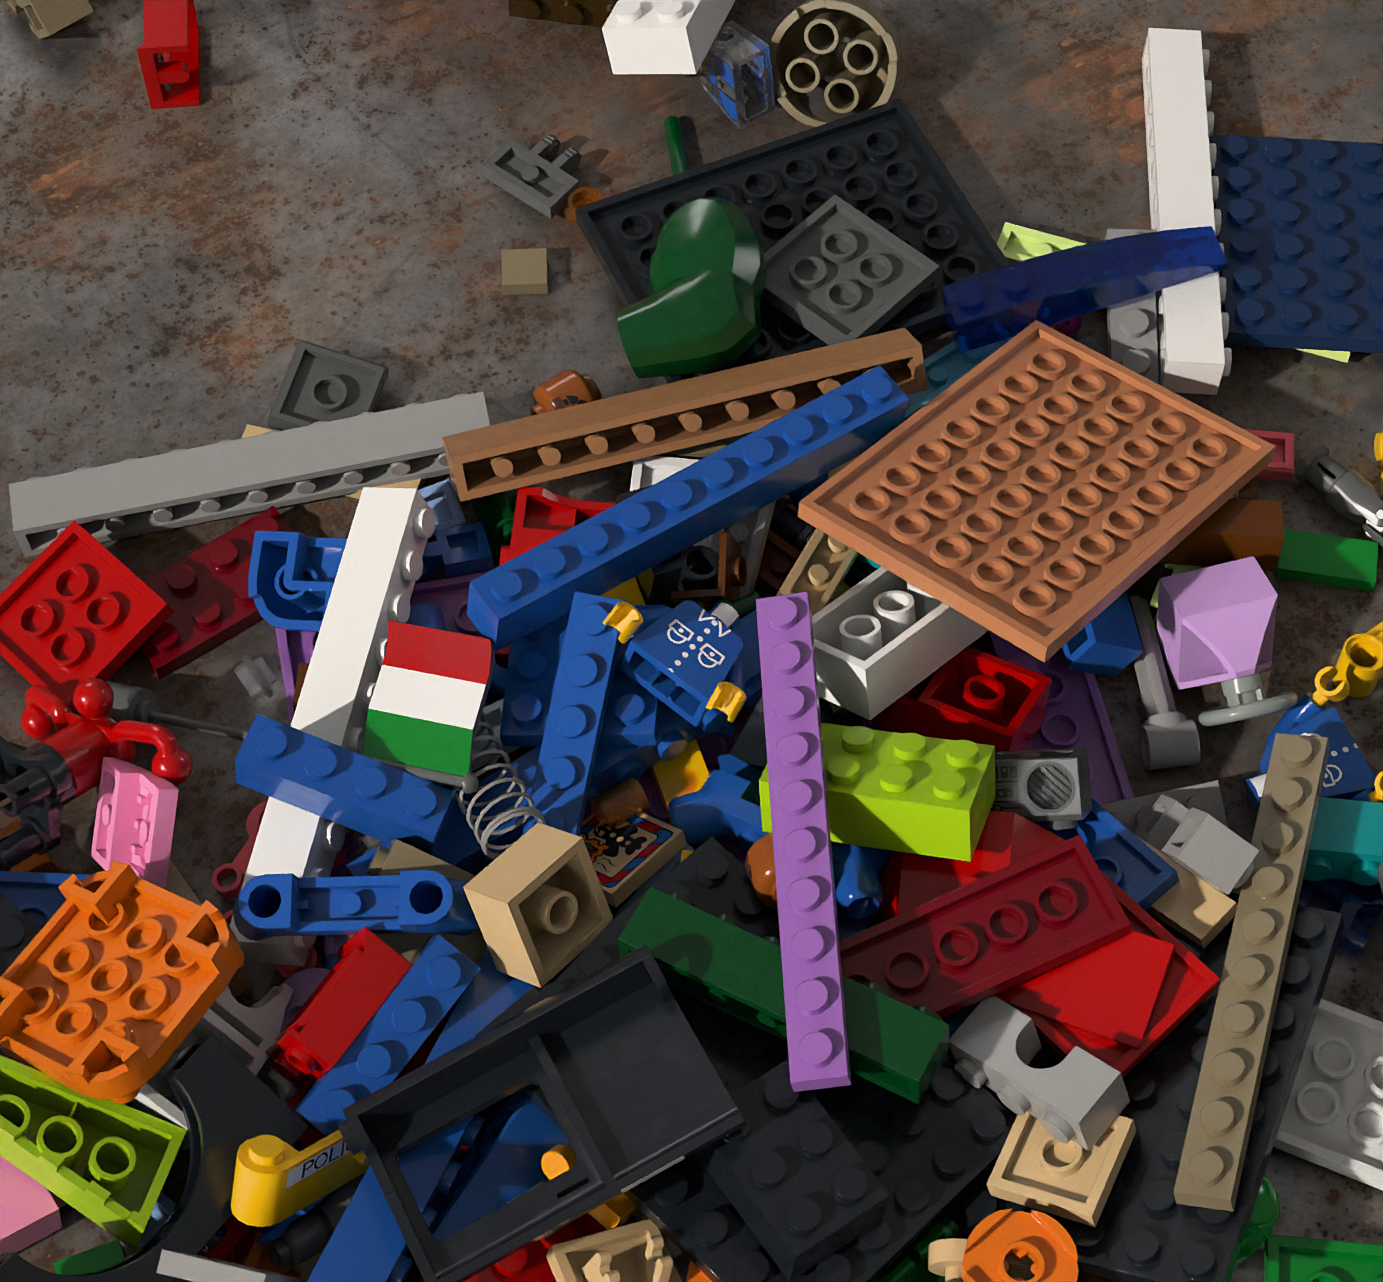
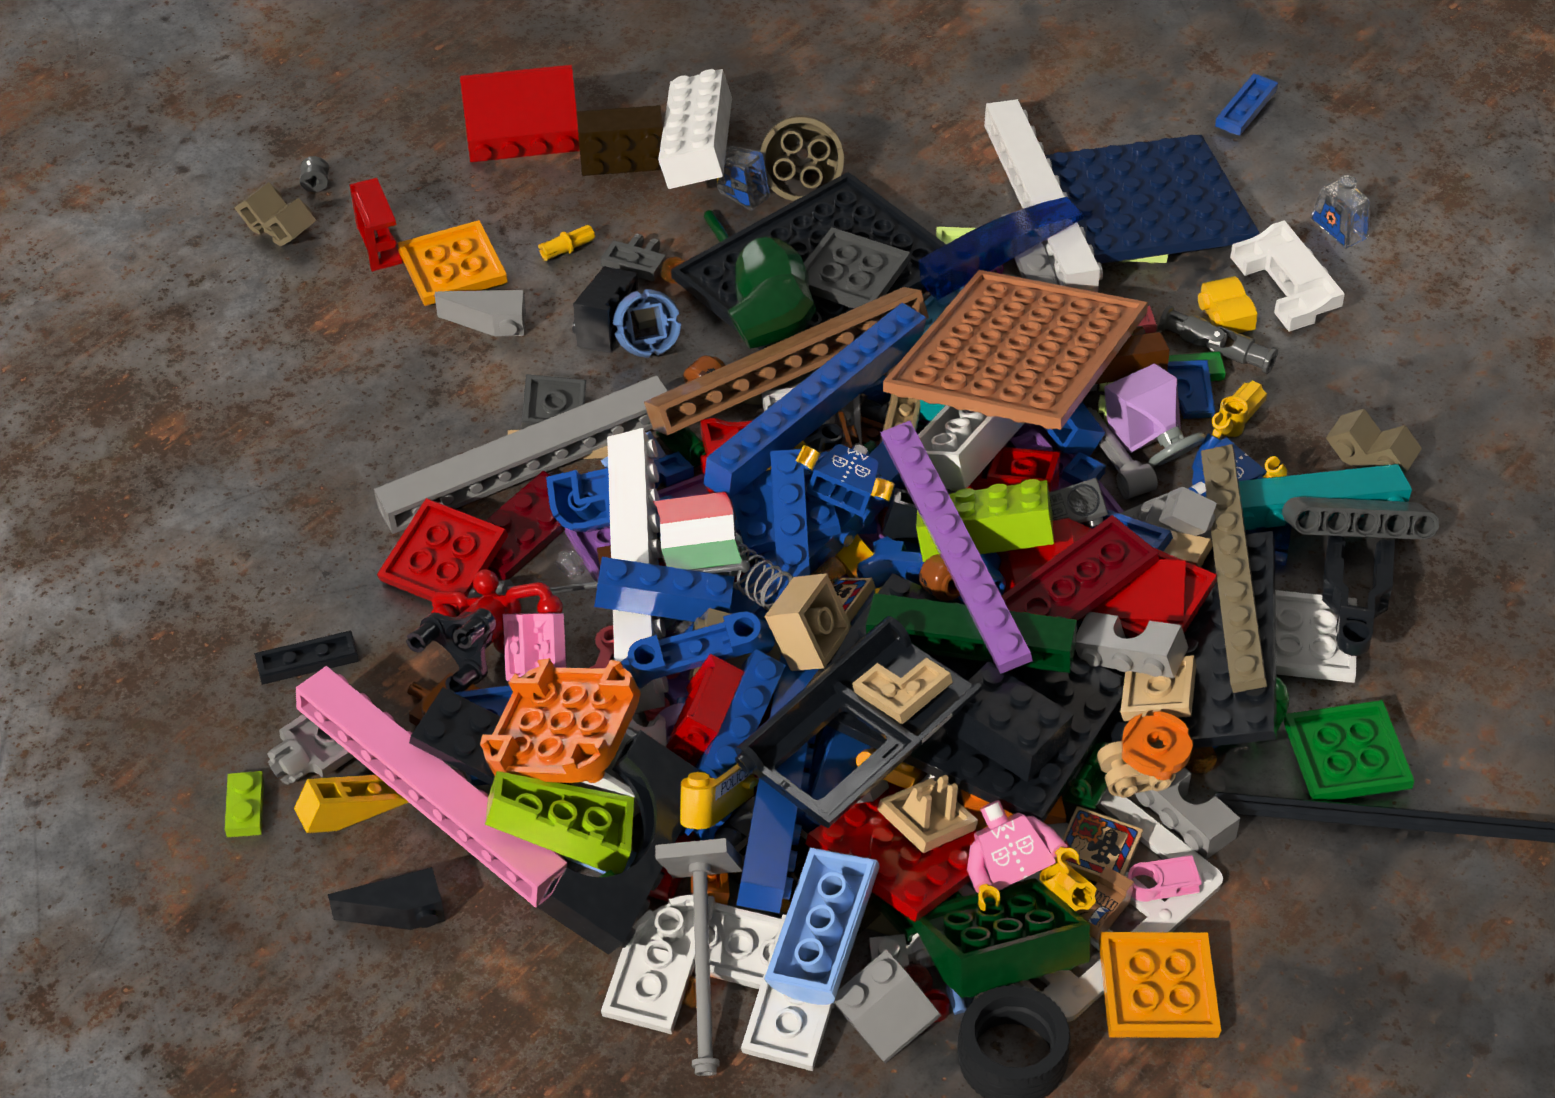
camera: 15 degrees left, 10 degrees down
none -> light orange plate [397,220,508,306]
none -> light grey slope [435,290,526,336]
none -> yellow axle [538,225,595,261]
none -> black wedge [572,266,639,353]
none -> medium blue piece [613,289,681,358]
none -> tan plate [852,658,953,724]
none -> blue tile [1062,452,1106,485]
none -> blue tile [1168,360,1215,419]

